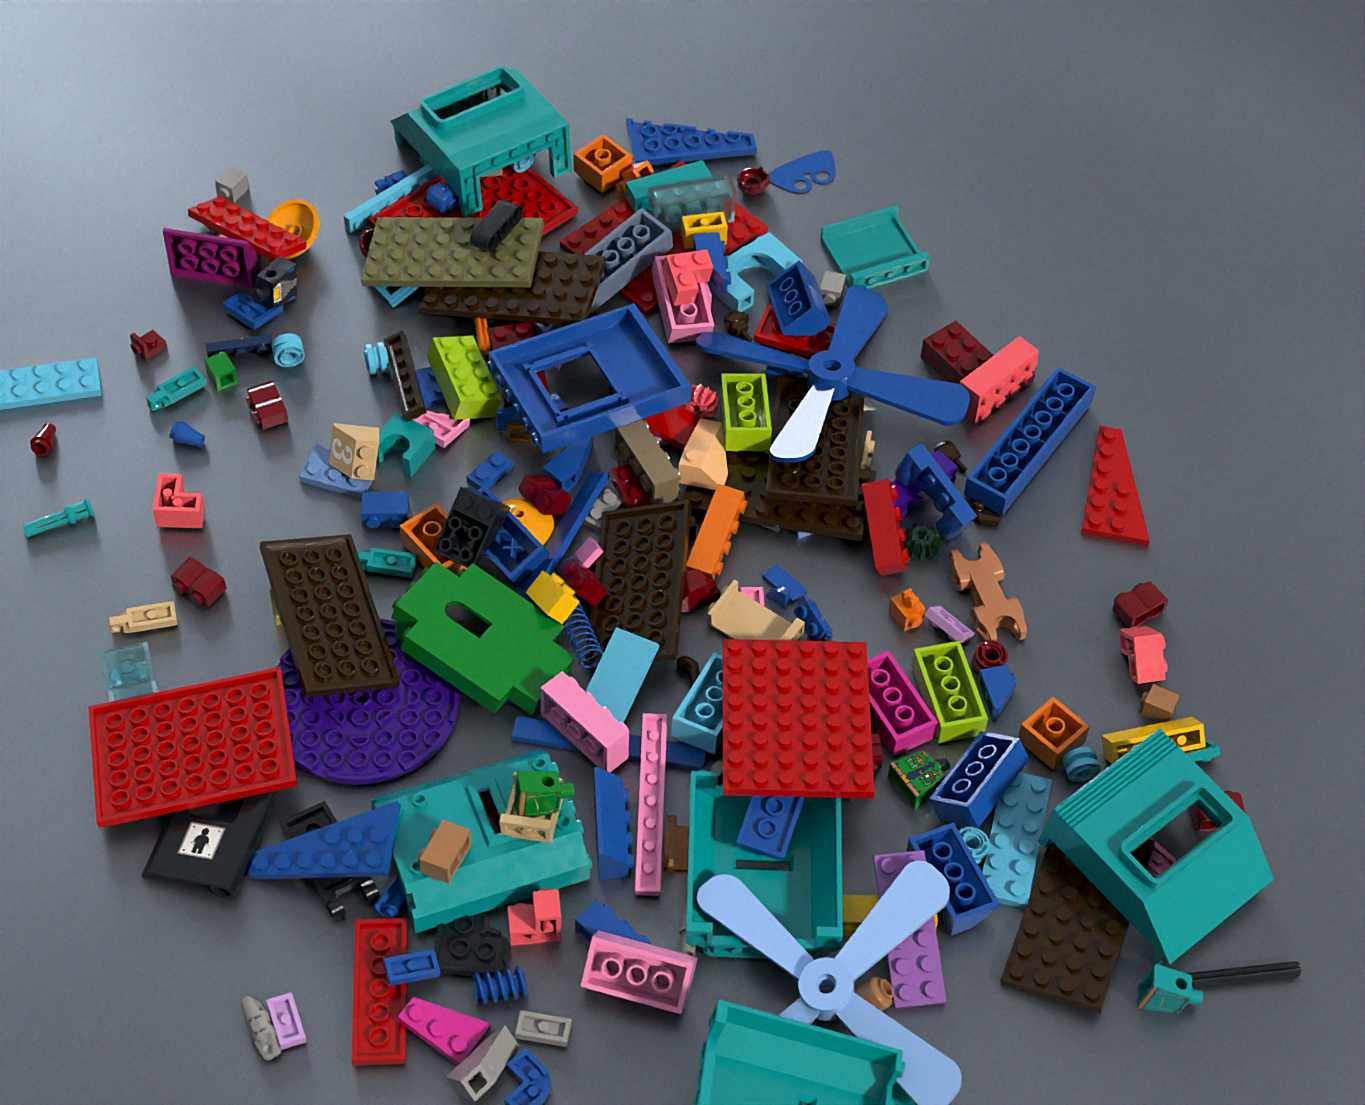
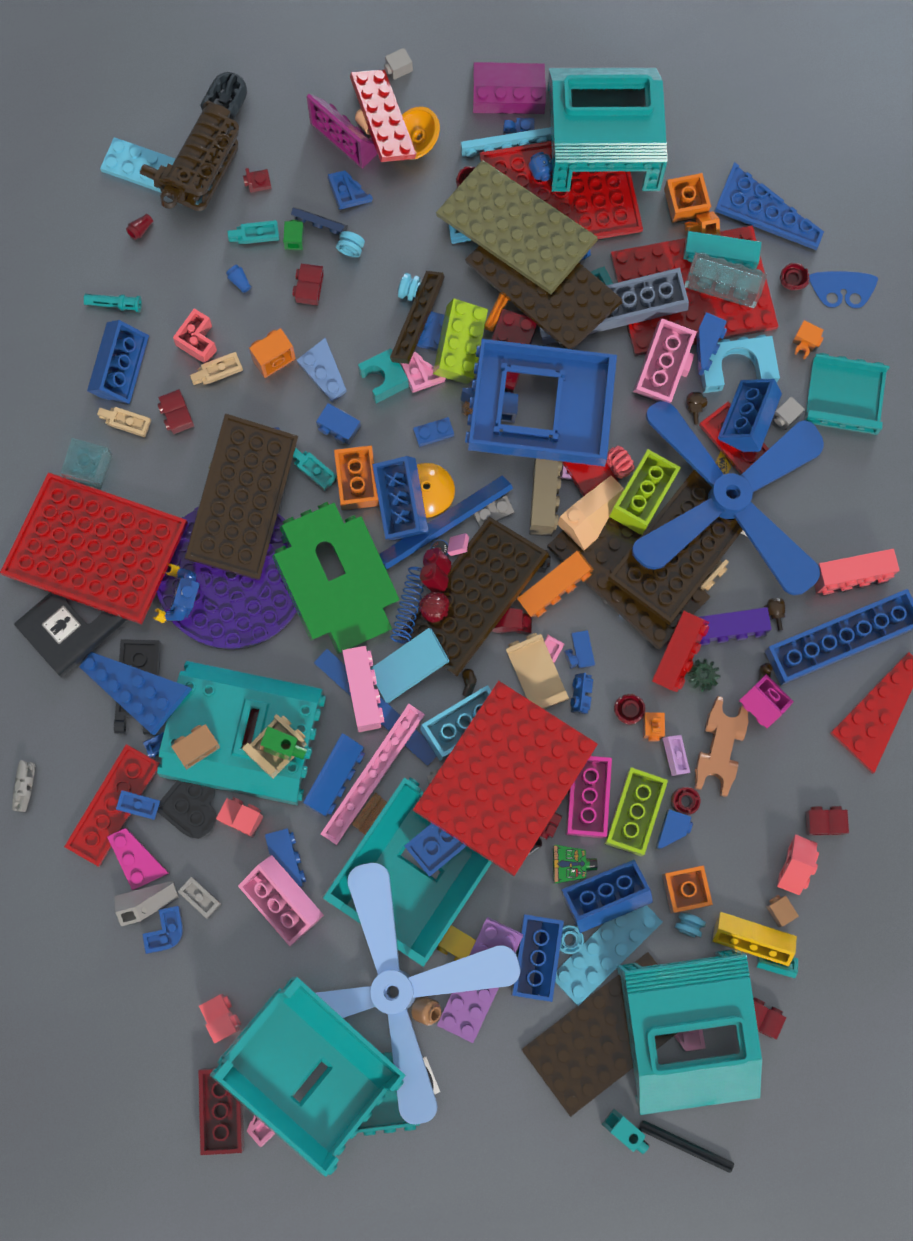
camera: 30 degrees right, 25 degrees up
black torso [251,256,297,308] -> none
lavender plate [266,992,307,1050] -> none
tan slope [329,423,379,481] -> none
black slope [433,487,511,568] -> none
black beam [470,199,523,253] -> none
blue piece [472,966,528,1006] -> none
dark red brick [518,475,572,515] -> none
yellow brick [526,571,580,624] -> none
blue slope [543,436,593,492] -> none
dark red hinge [608,464,652,508] -> none
coral brick [662,250,713,306] -> none
yellow brick [681,212,727,249] -> none
blue piece [895,443,977,540] -> none
dark red brick [920,321,994,384] -> none
none -> blue slope [87,320,149,404]
none -> dark brown piece [140,72,247,211]
none -> blue torso [153,564,200,623]
none -> tan hinge [190,352,243,385]
none -> orange brick [249,328,296,378]
none -> dark red hair [419,592,450,623]
none -> magenta slope [473,62,546,114]
none -> dark red hair [614,694,646,724]
none -> dark pink brick [739,674,794,728]
none -> orange brick [793,320,824,359]

